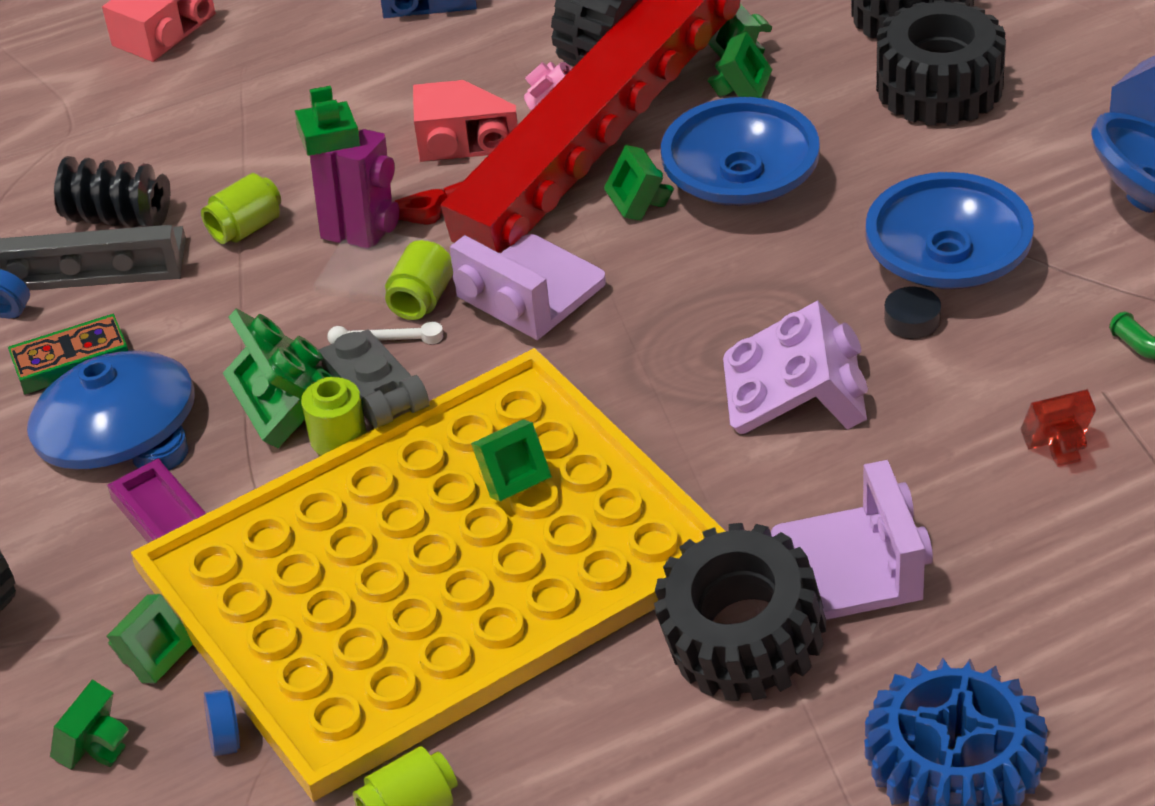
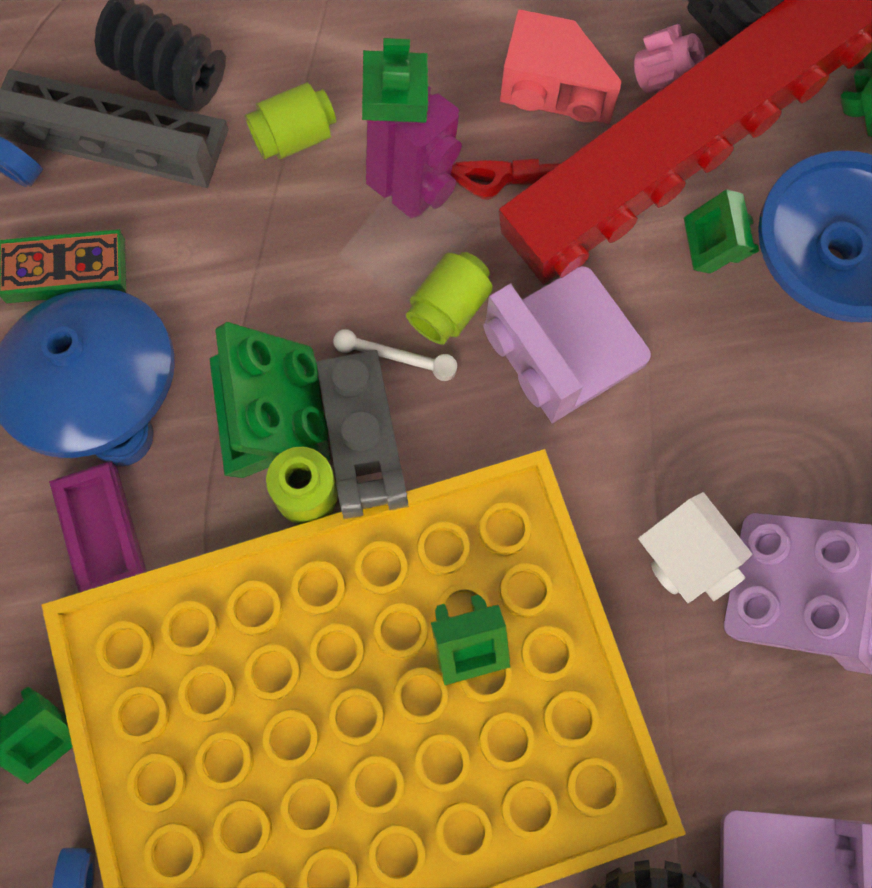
camera: 10 degrees right, 30 degrees up
none -> white brick [638,492,753,603]

